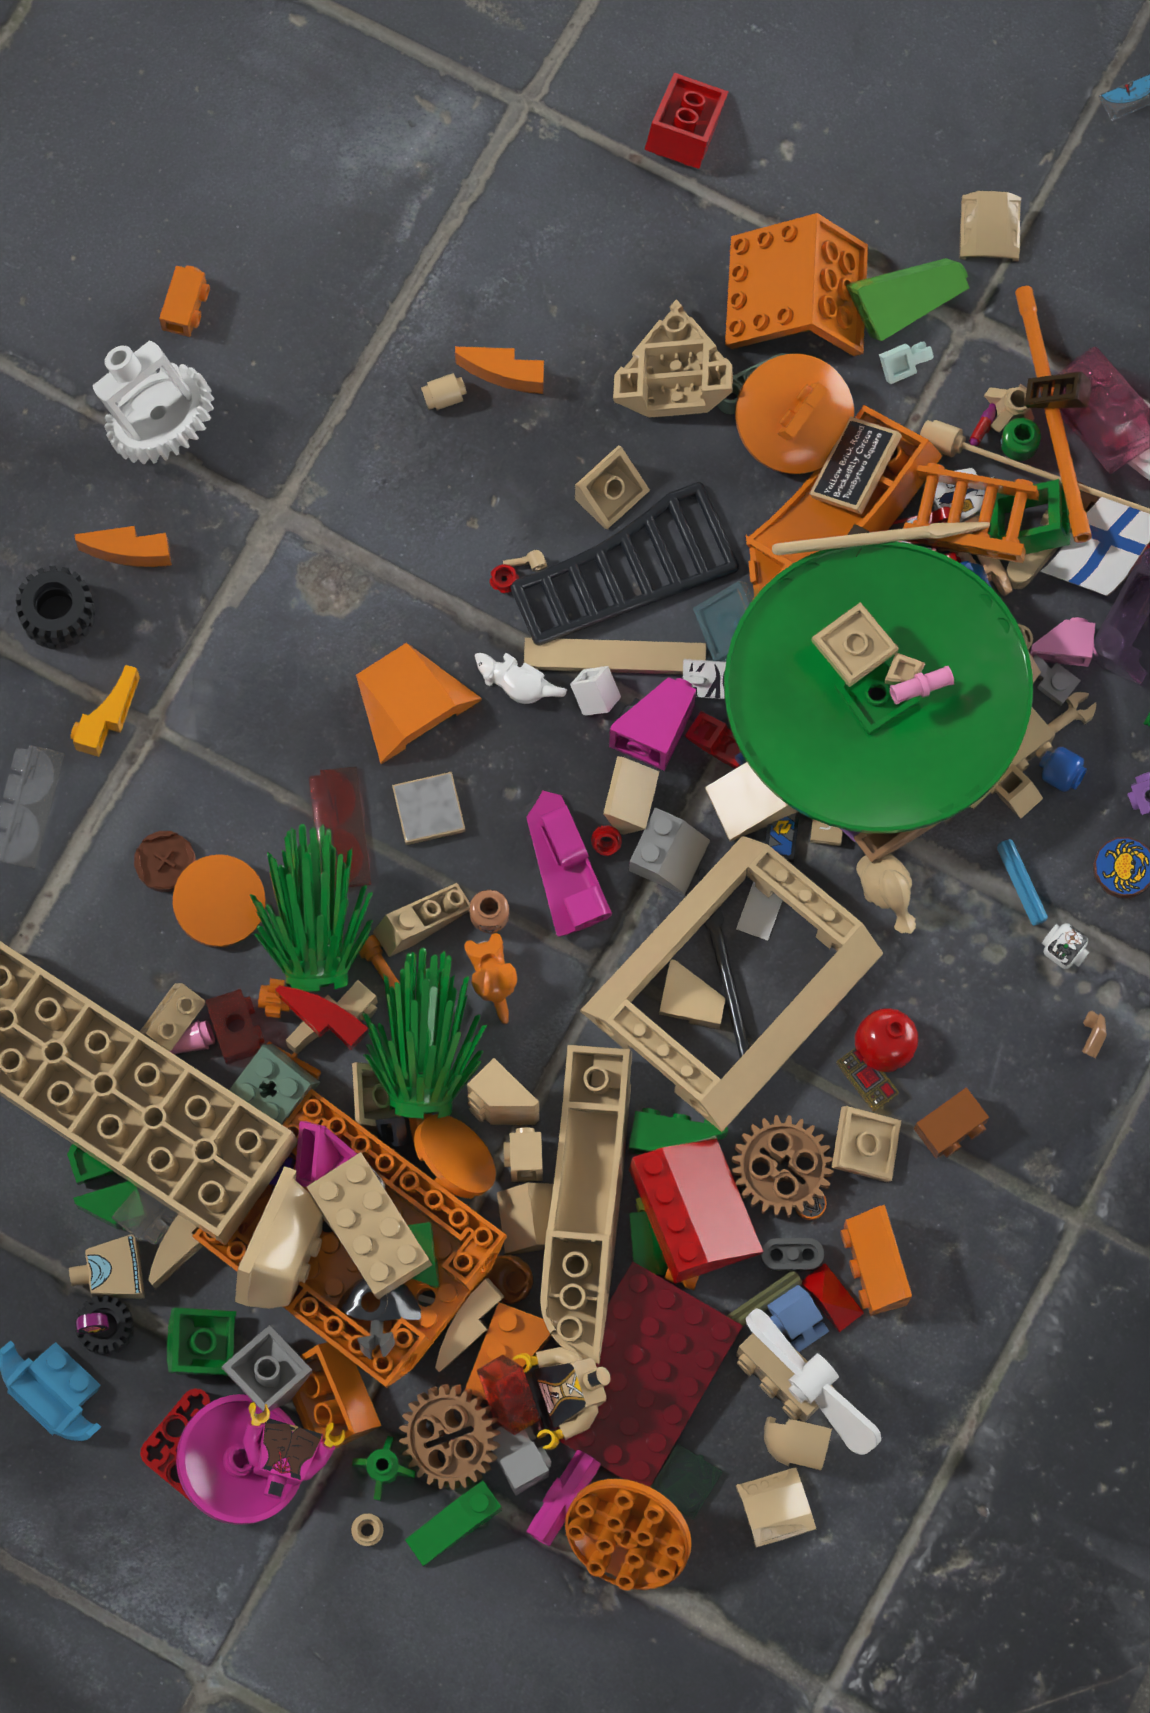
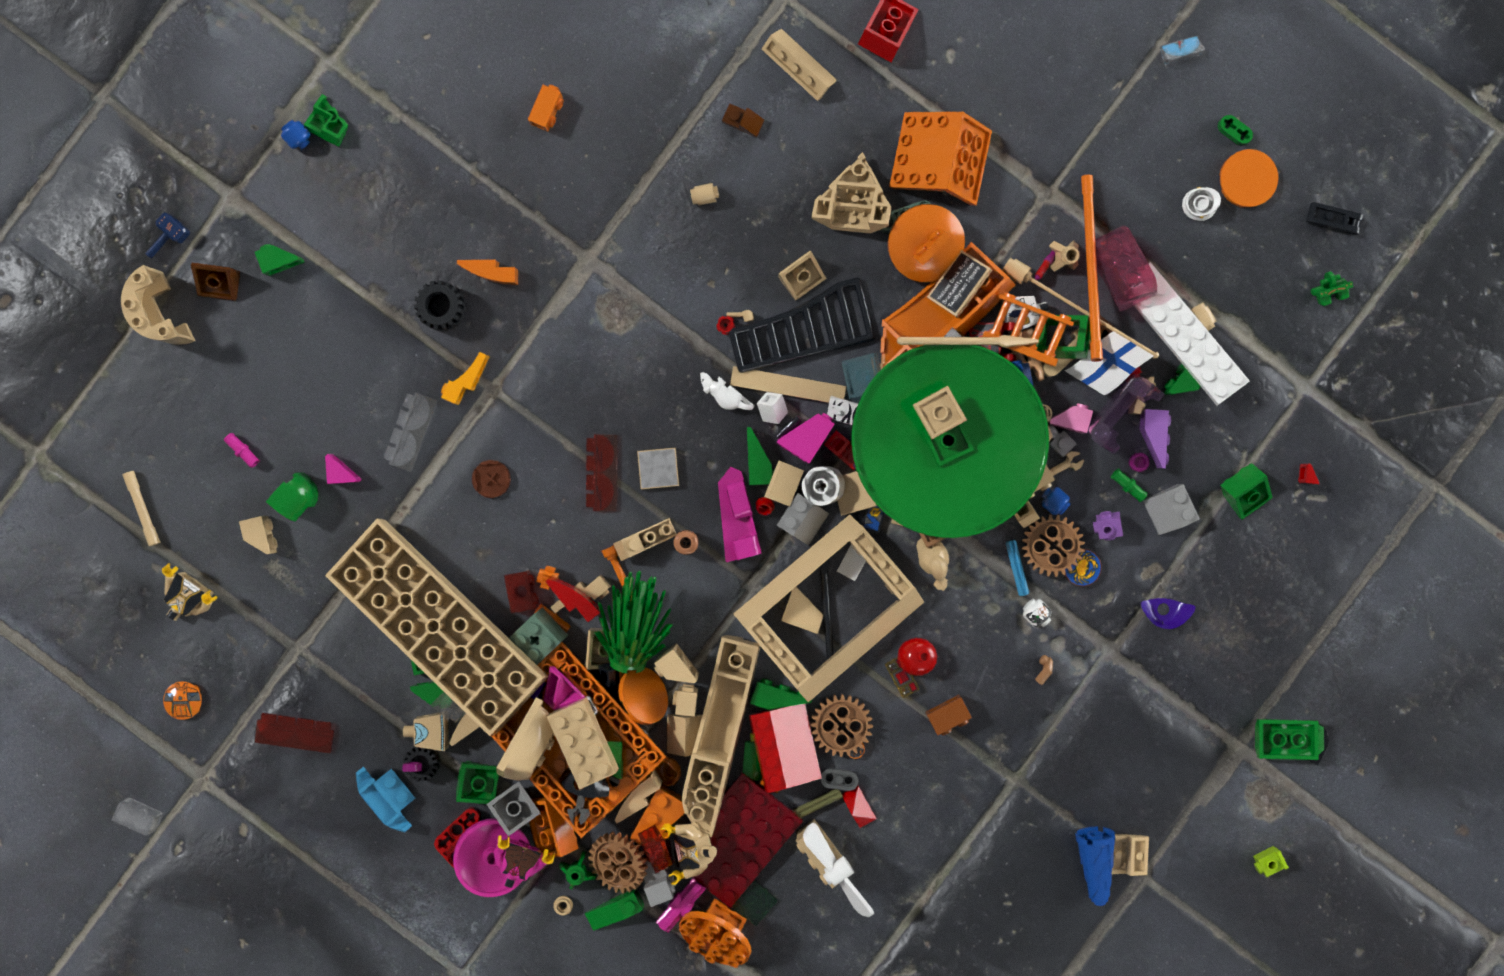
camera: 15 degrees right, 15 degrees up
white piece [93,340,214,464] -> none
tan bracket [139,983,206,1051] -> none
bright pink cone [170,1020,215,1055] -> none
orange tile [172,854,266,947] -> none
green plant [250,824,373,992] -> none
orange wedge [356,643,482,764] -> none
orange slope [455,346,544,394] -> none
orange animal [464,933,517,1024] -> none
tan slope [736,1467,816,1548] -> none
tan brick [764,1417,832,1470] -> none
medium blue brick [767,1285,829,1352] -> none
tan tile [832,1106,901,1182] -> none
orange slope [840,1205,912,1316] -> none
bright green slope [846,258,970,341] -> none
light aqua plate [879,341,934,384] -> none
tan tile [885,653,925,685] -> none
bright pink pin [889,666,954,704] -> none
tan slope [960,191,1021,261] -> none
green head [1000,418,1041,461] -> none
dark brown slope [1024,371,1092,408] -> none
none -> reddish brown slope [722,103,764,138]
none -> green slope [747,427,775,485]
none -> tan panel [762,29,837,101]
none -> white brick [802,466,845,506]
none -> medium nougat gear [1021,515,1085,577]

